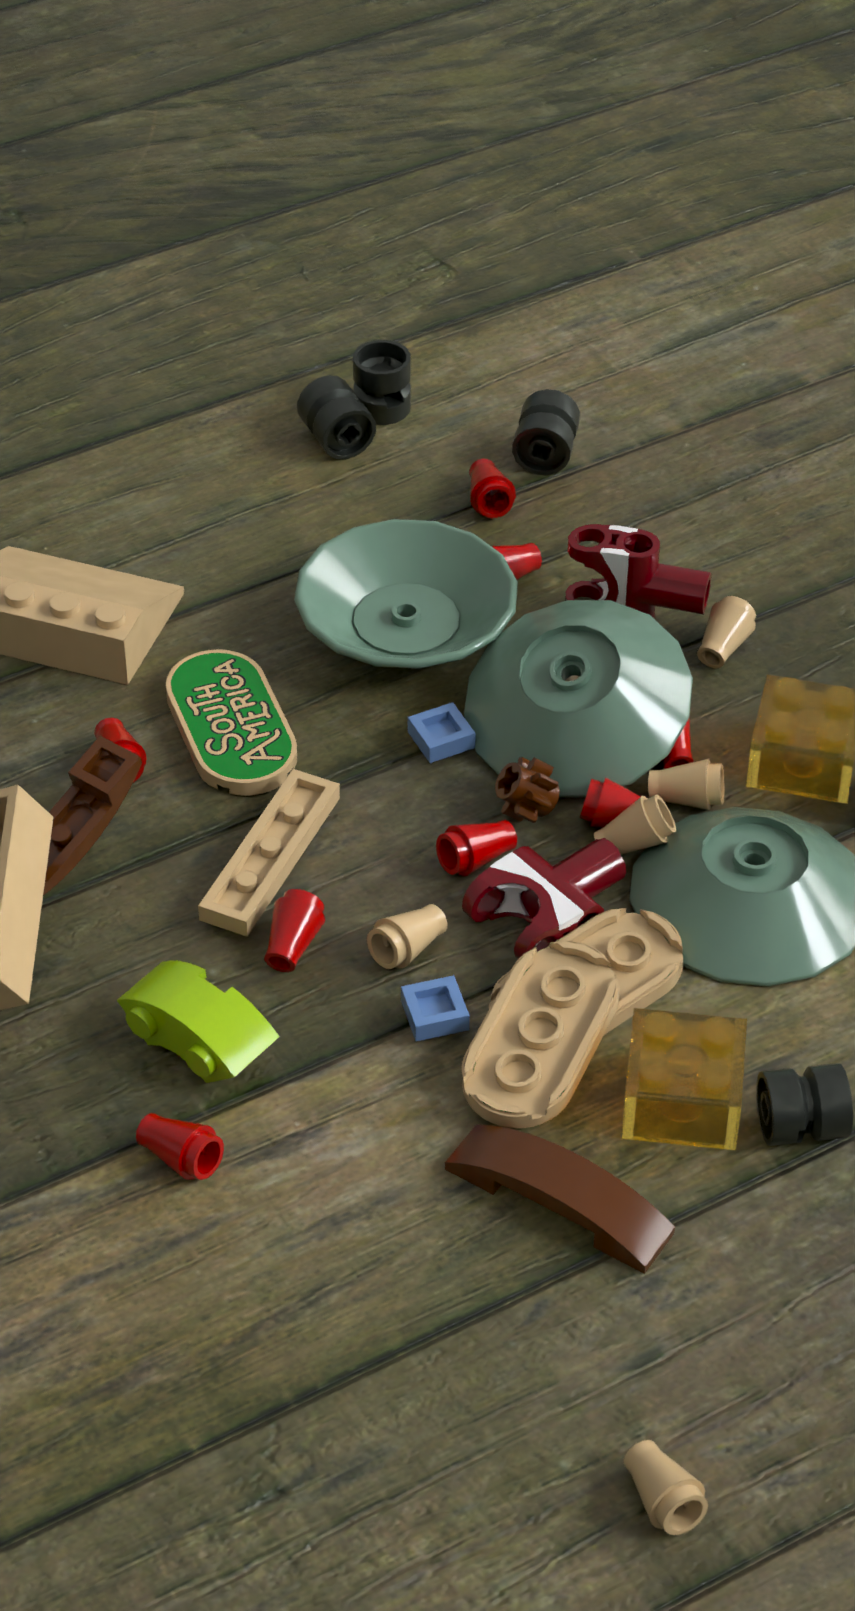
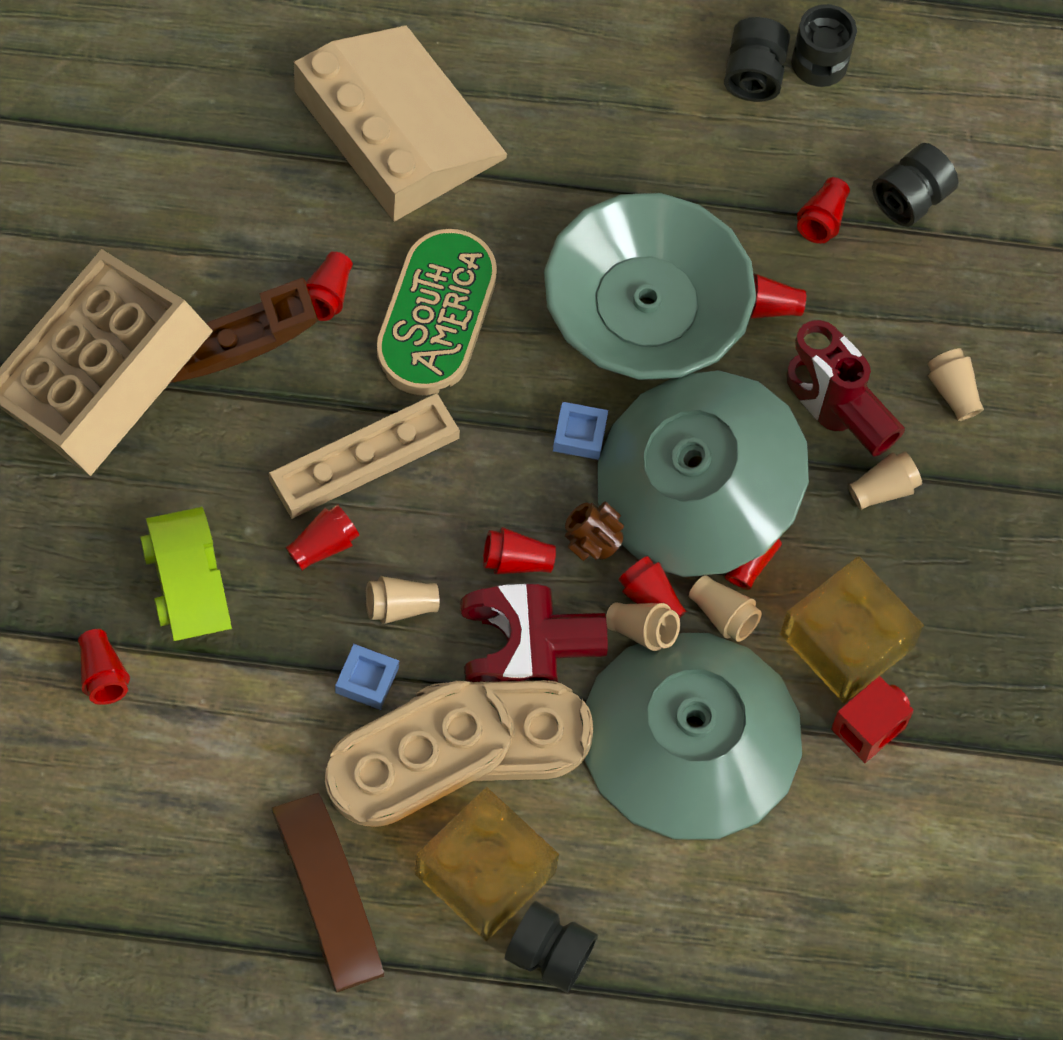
camera: 30 degrees right, 20 degrees up
none -> tan cone [927,348,984,421]

